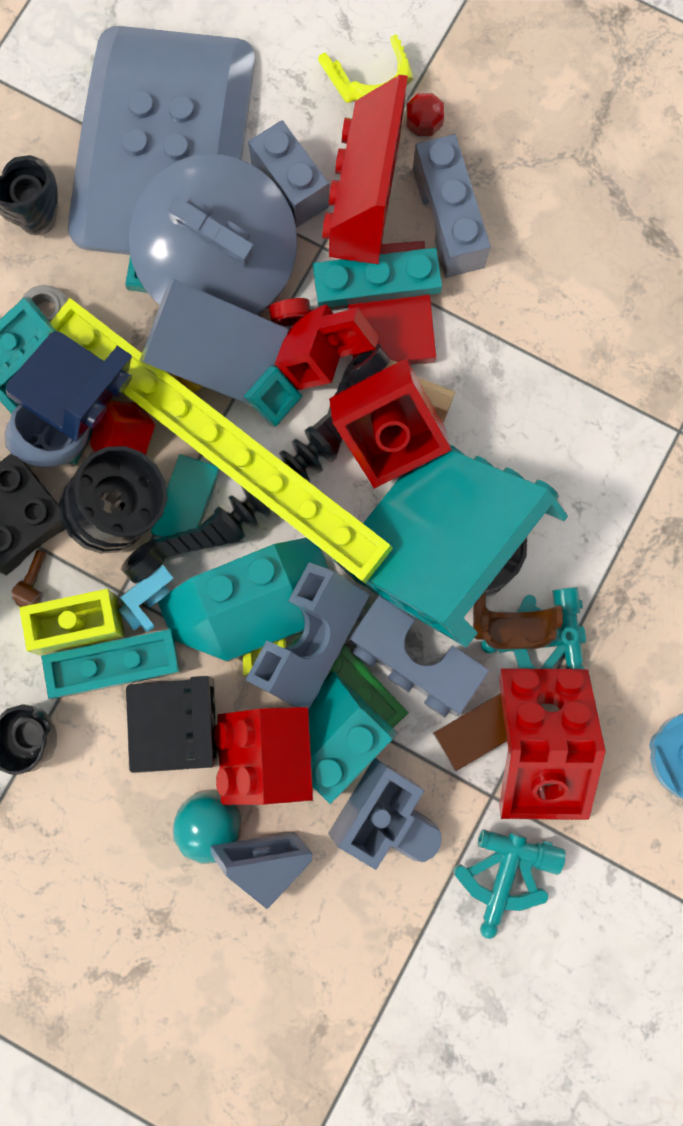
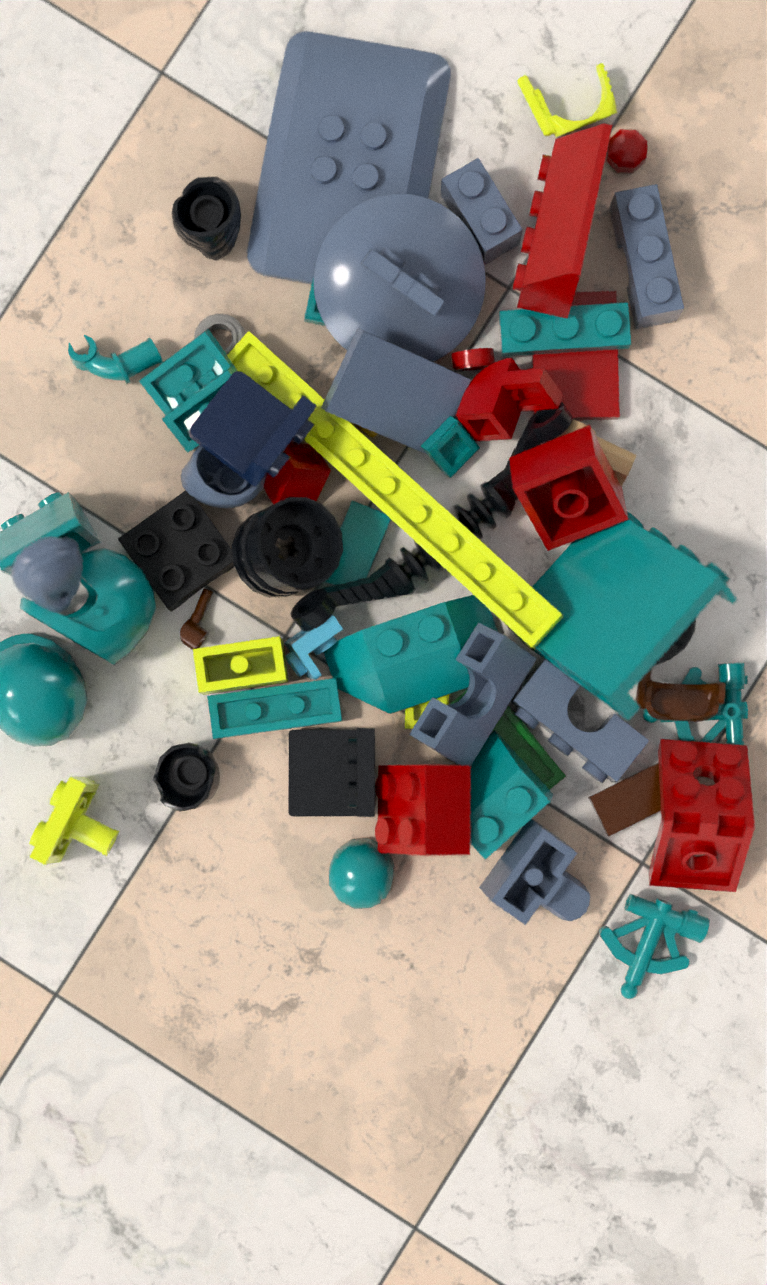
camera: 10 degrees right, 5 degrees up
sand blue slope [211,832,312,909] -> none

